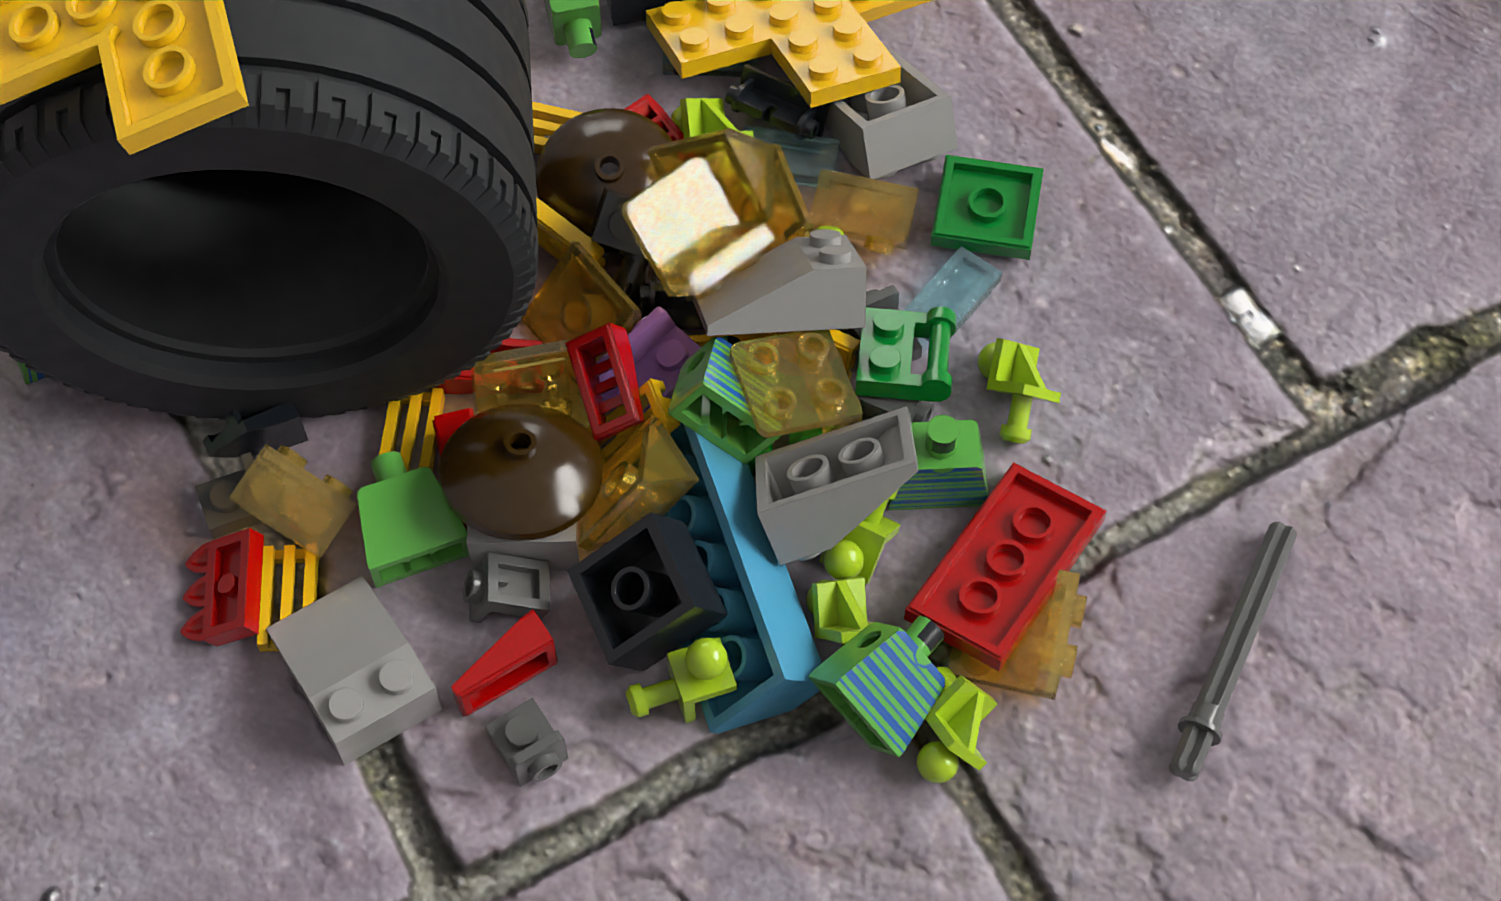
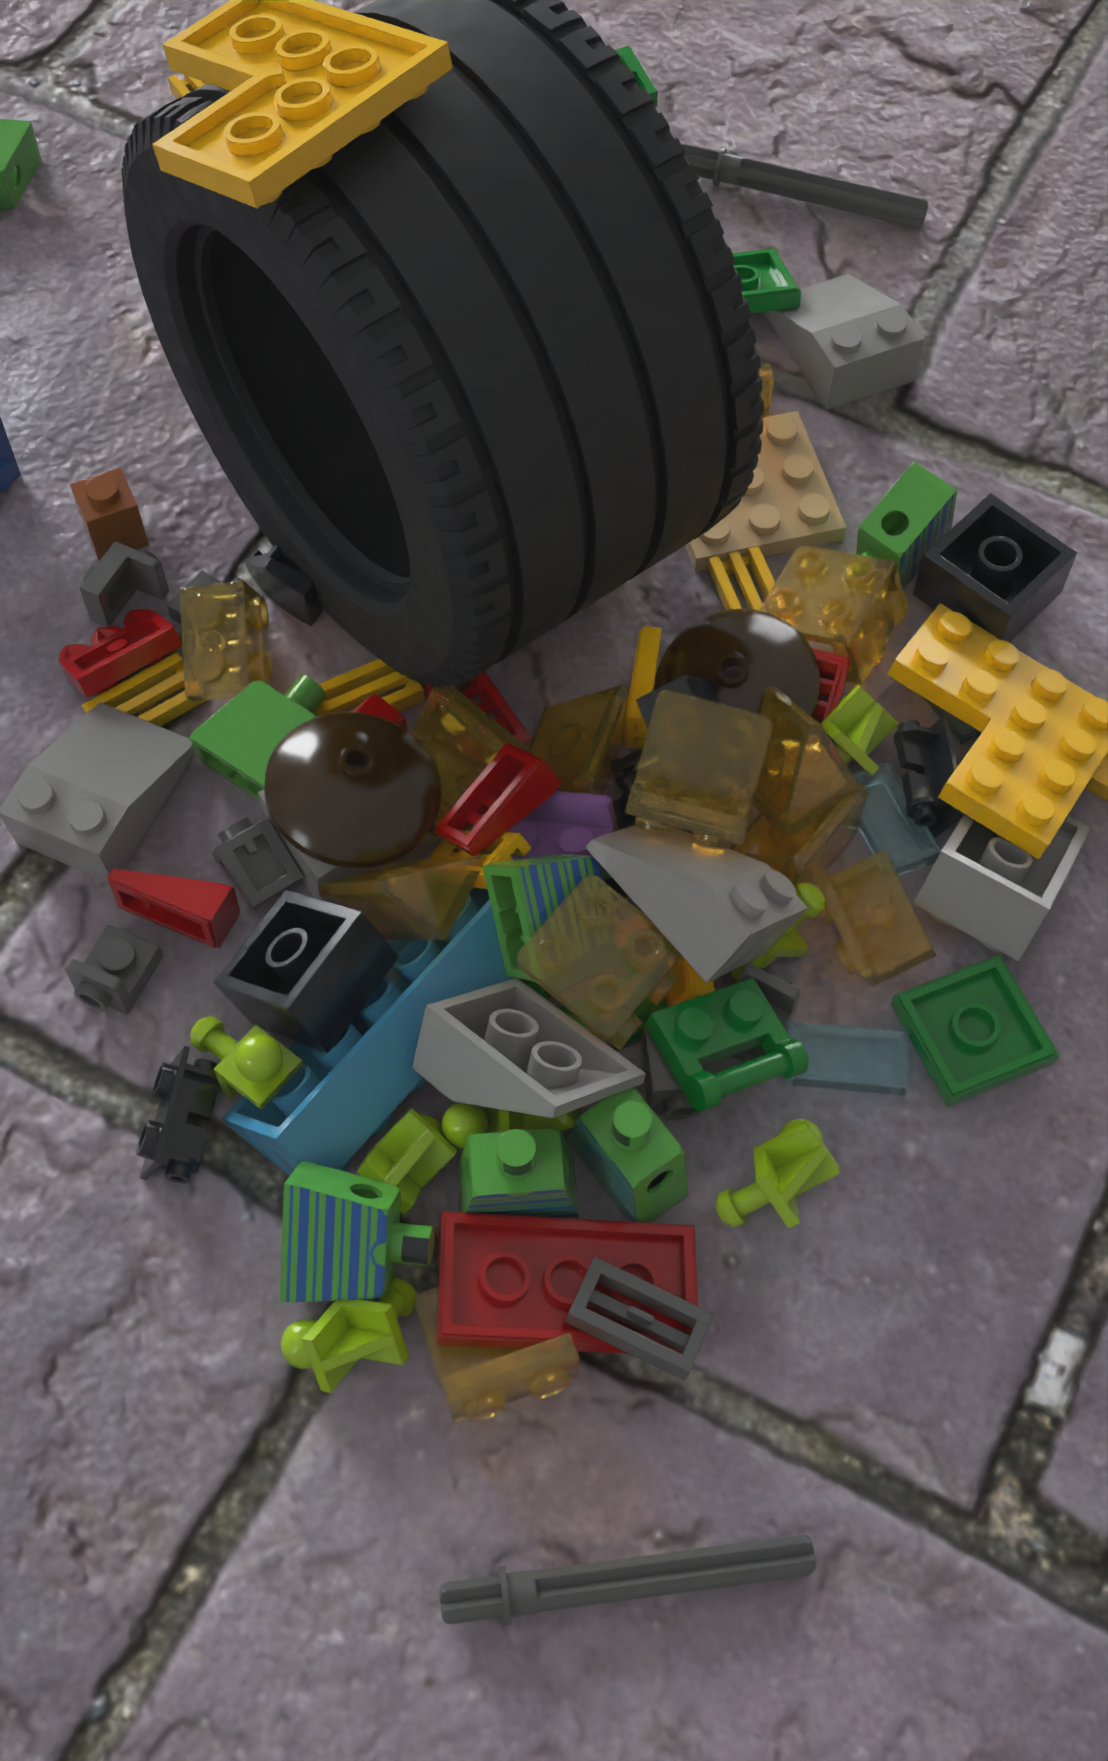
camera: 55 degrees right, 0 degrees up
none -> dark orange brick [70,467,149,561]
none -> dark grey bracket [80,541,169,627]
none -> black hinge [136,1046,220,1183]
none -> bright green torso [456,1128,580,1219]
none -> dark grey tile [564,1256,714,1380]
none -> clear yellow bracket [759,546,908,685]

